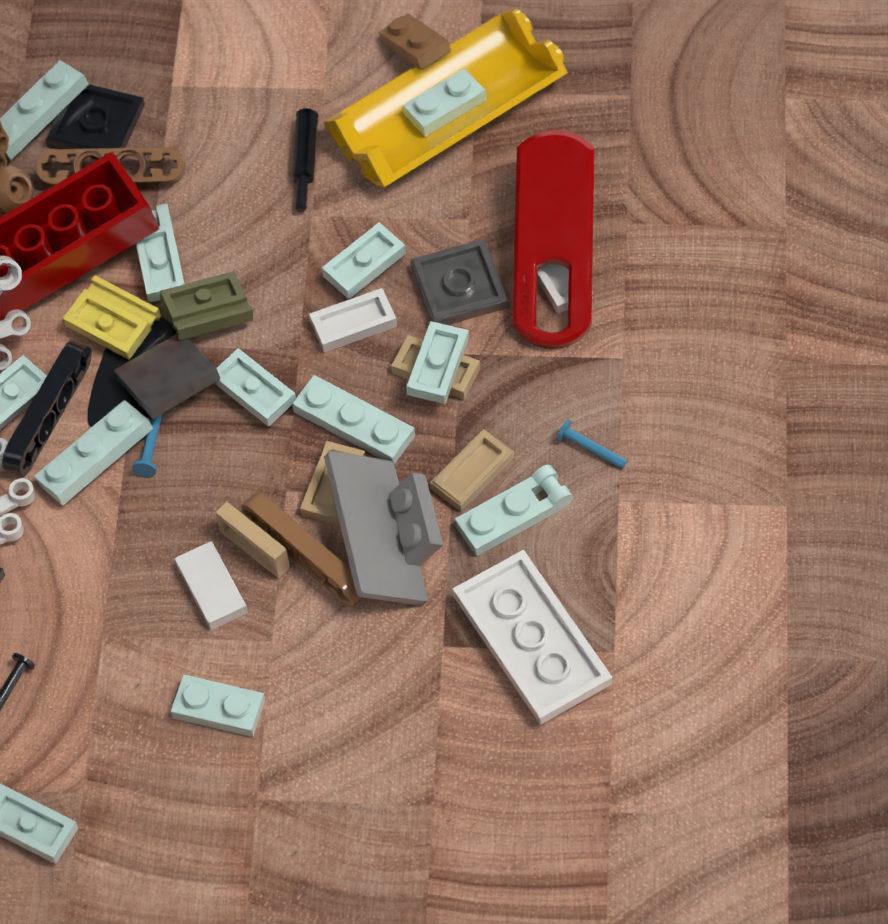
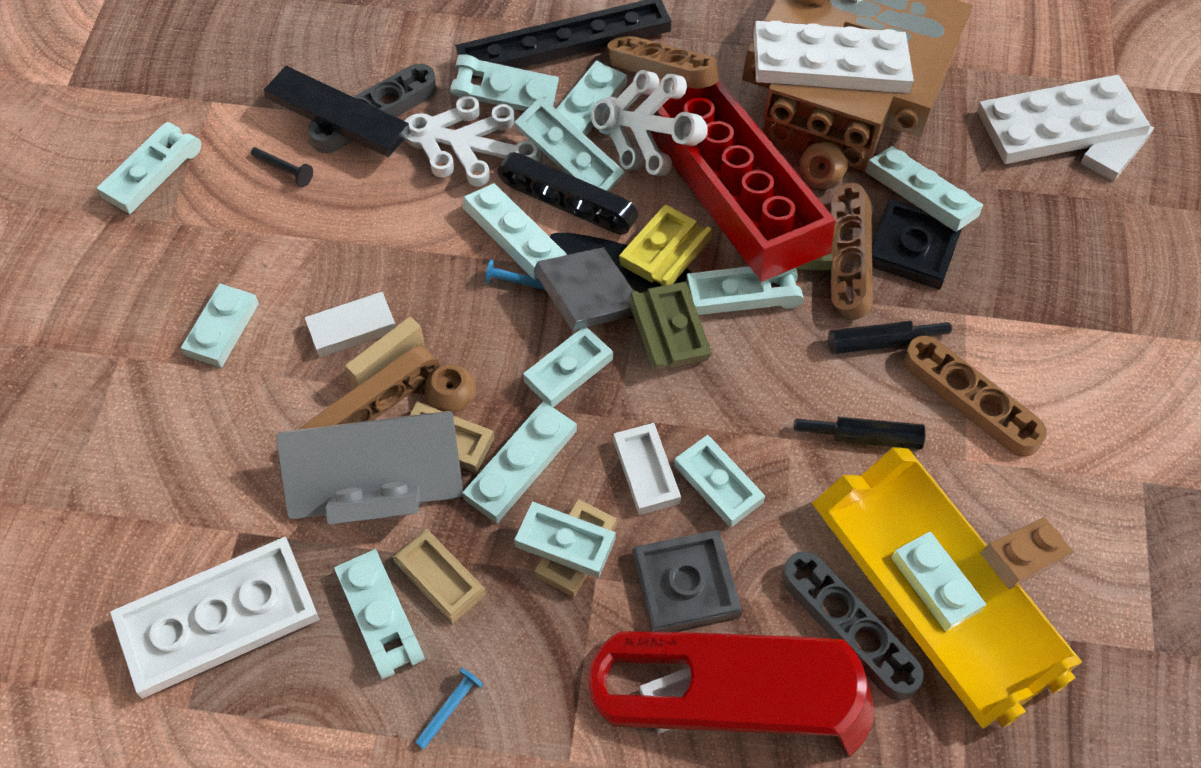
camera: 90 degrees right, 0 degrees up
none -> medium nougat plate [424,364,477,413]
none -> dark grey beam [782,551,924,700]
none -> black axle [828,321,952,354]
none -> medium nougat beam [904,336,1047,457]

